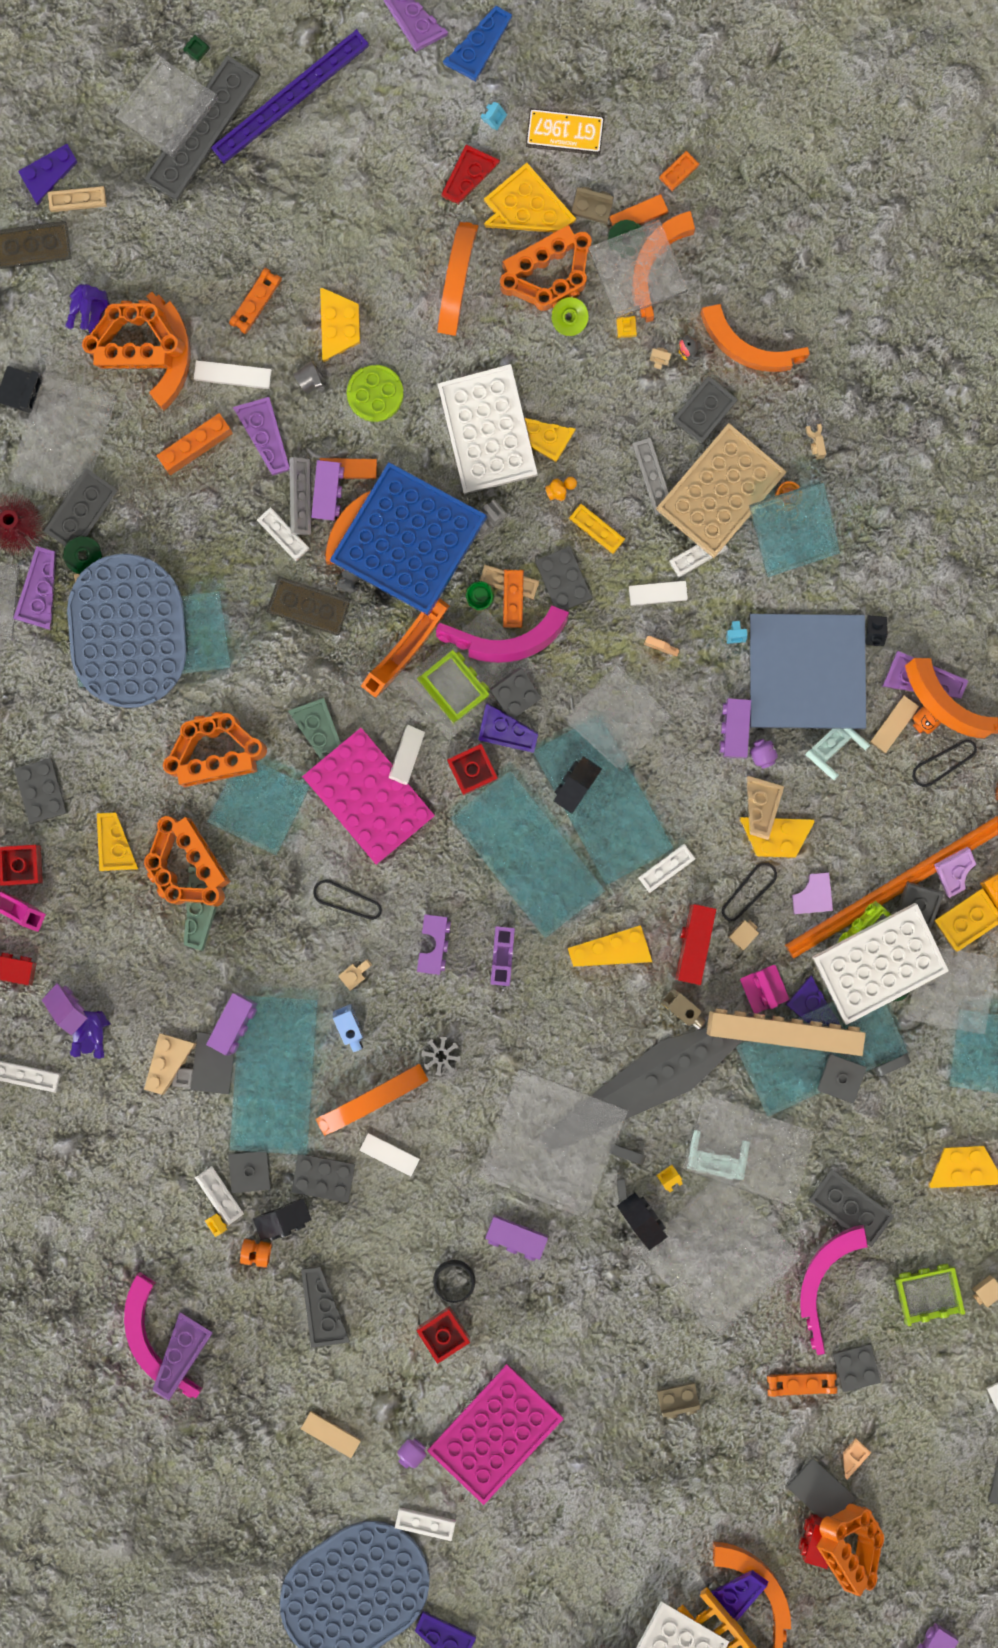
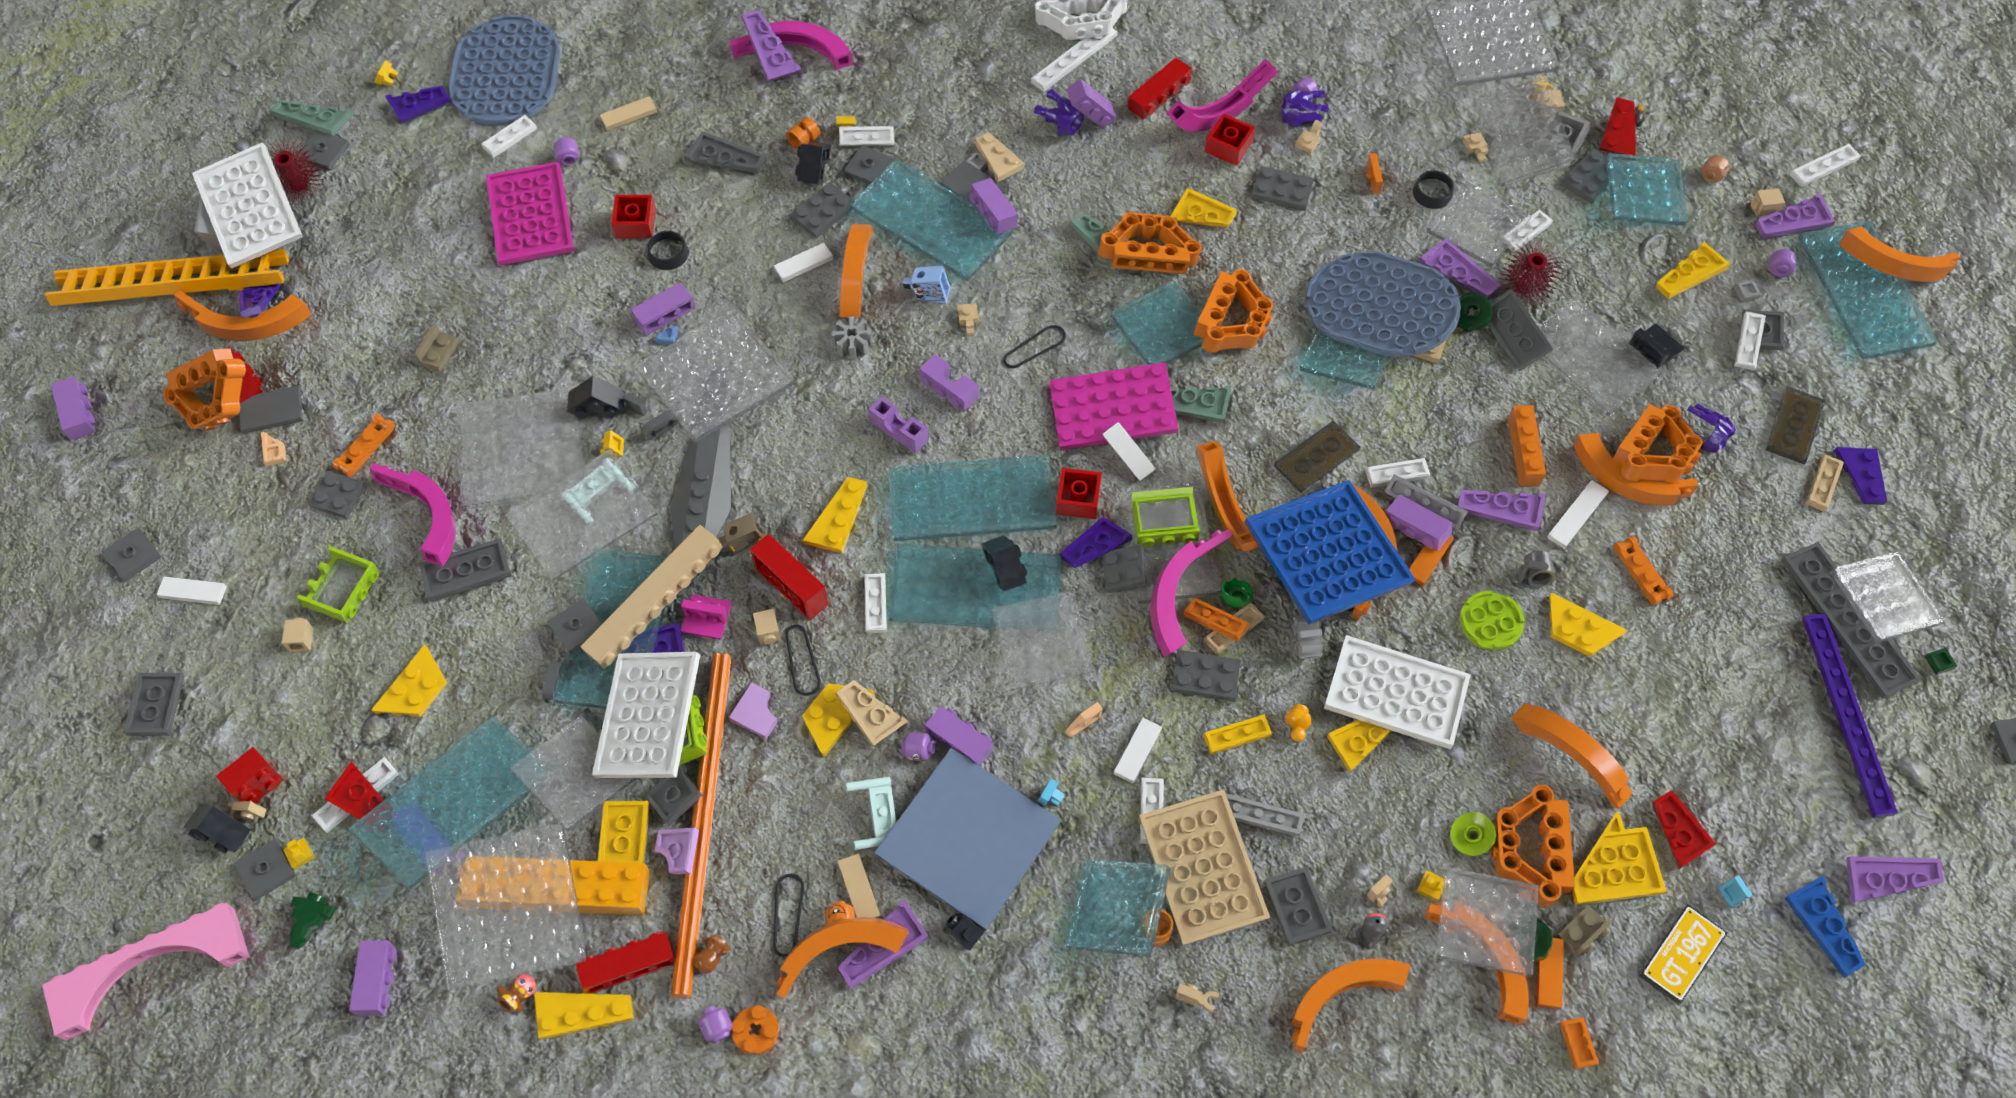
camera: 120 degrees right, 25 degrees down
none -> medium blue tile [655,326,679,345]

